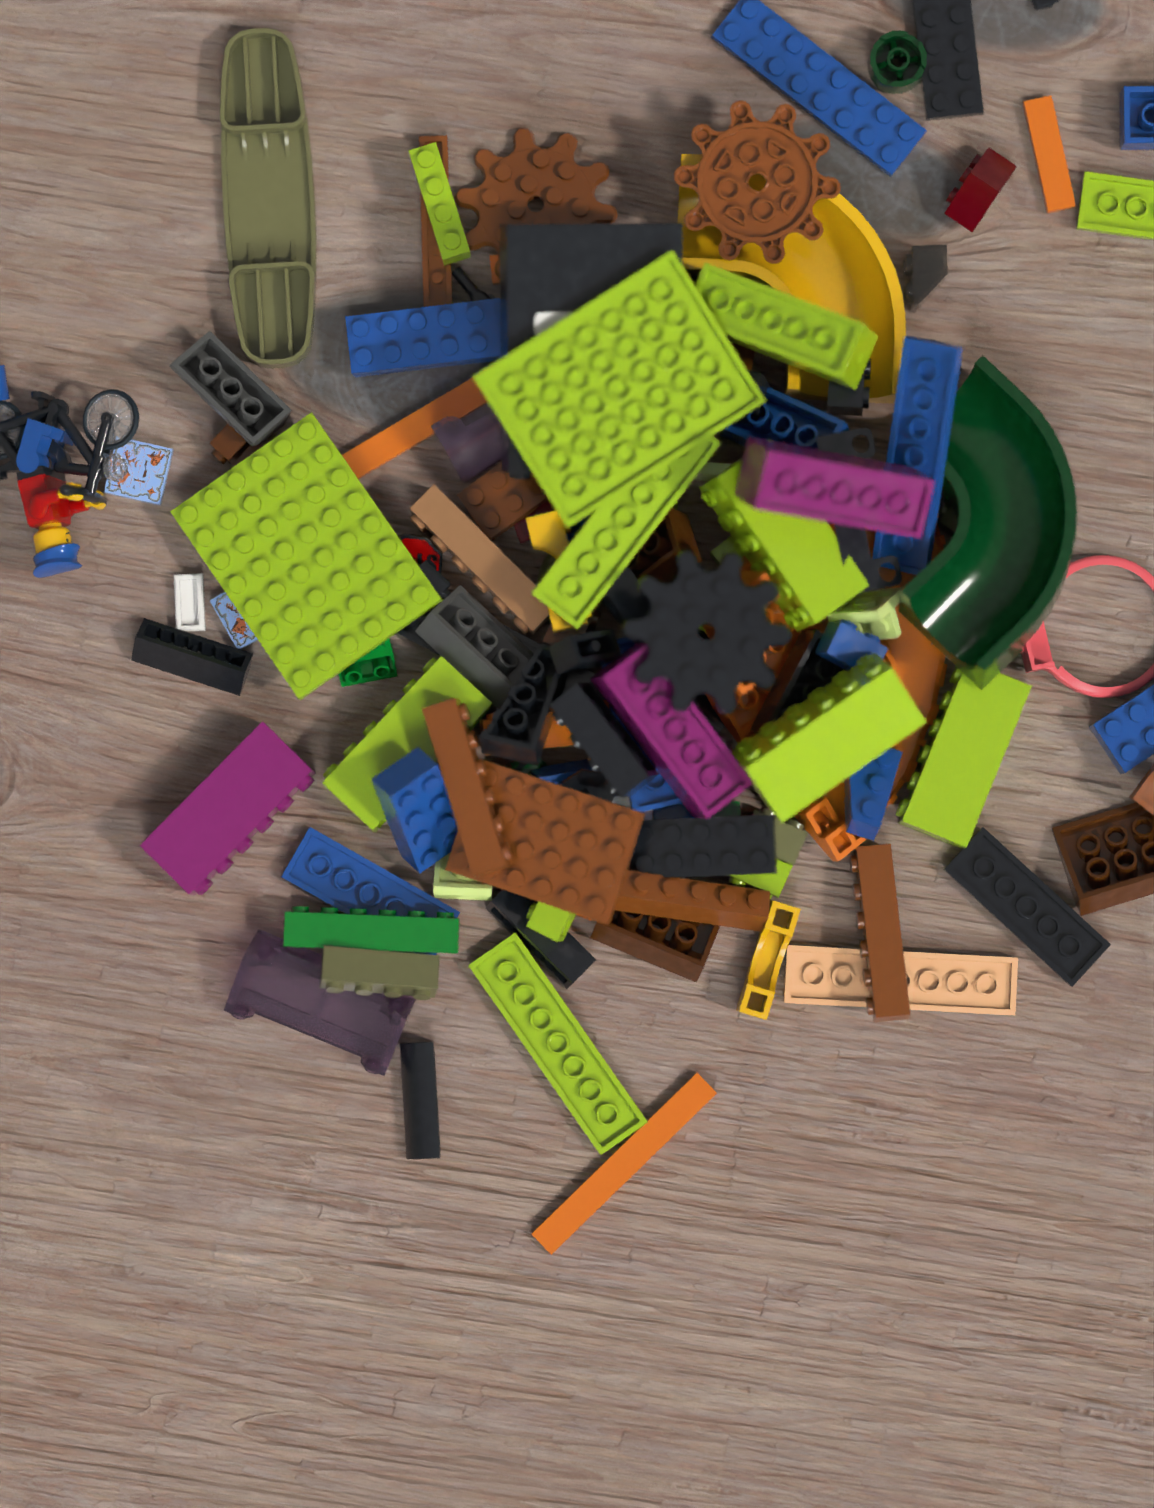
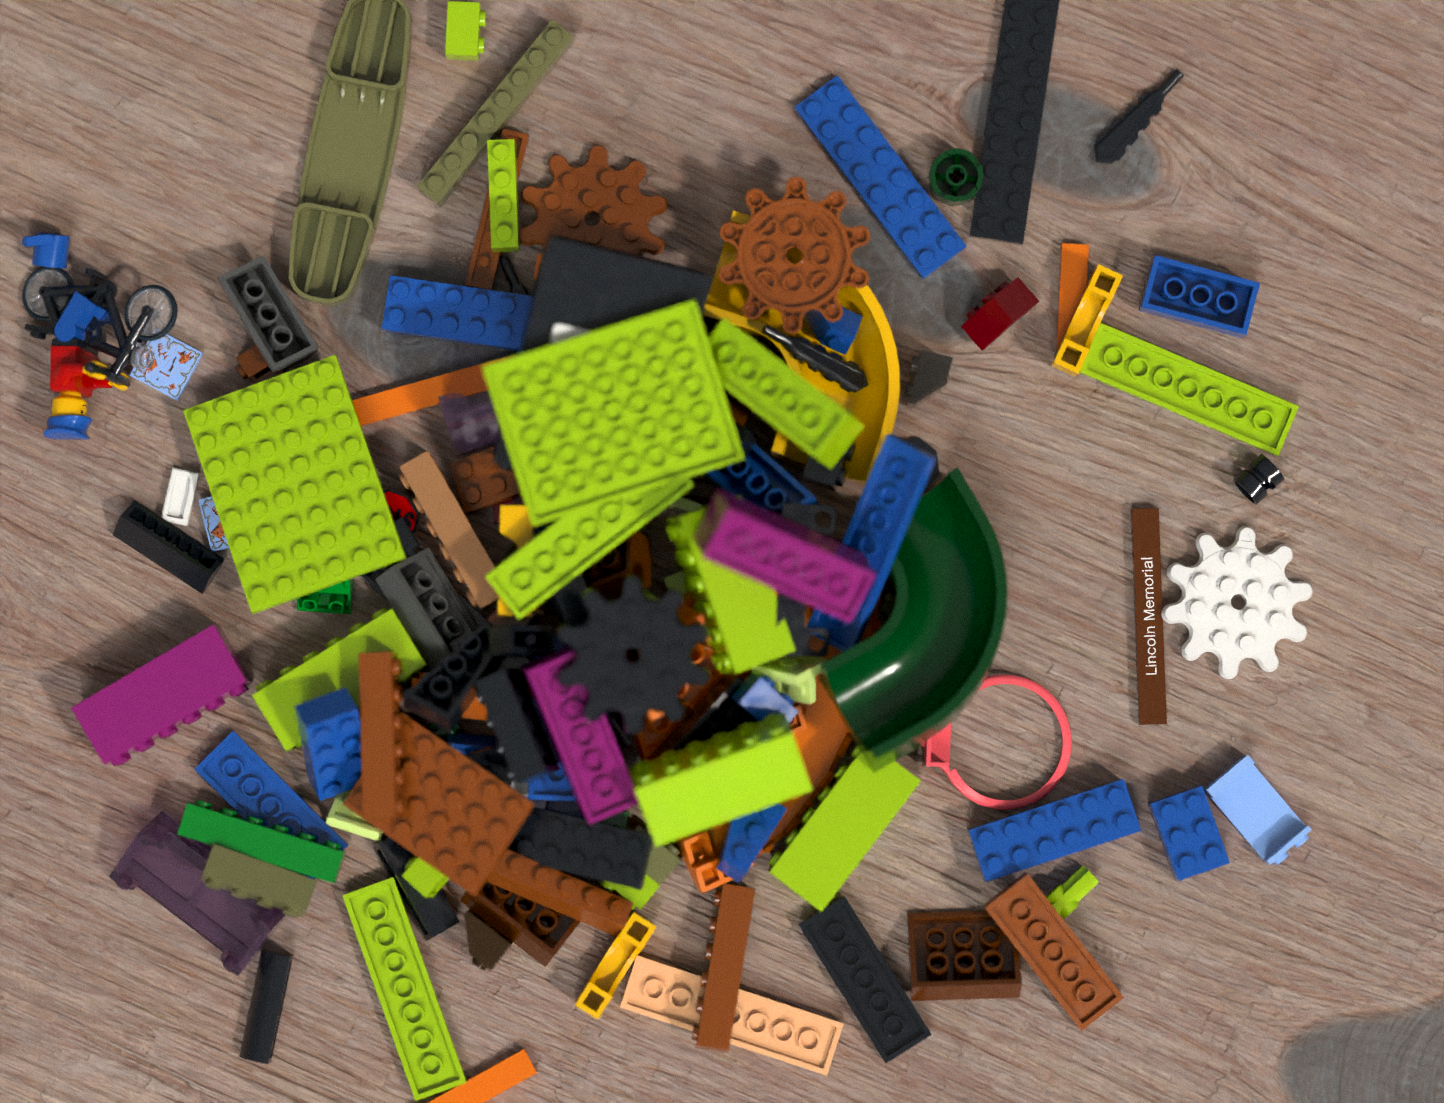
camera: 15 degrees right, 0 degrees up
none -> olive brick [417,19,575,207]
none -> lime brick [445,1,486,61]
none -> dark brown slope [464,909,513,971]
none -> black sword [762,324,869,393]
none -> blue slope [804,307,863,355]
none -> yellow arch [1051,264,1123,377]

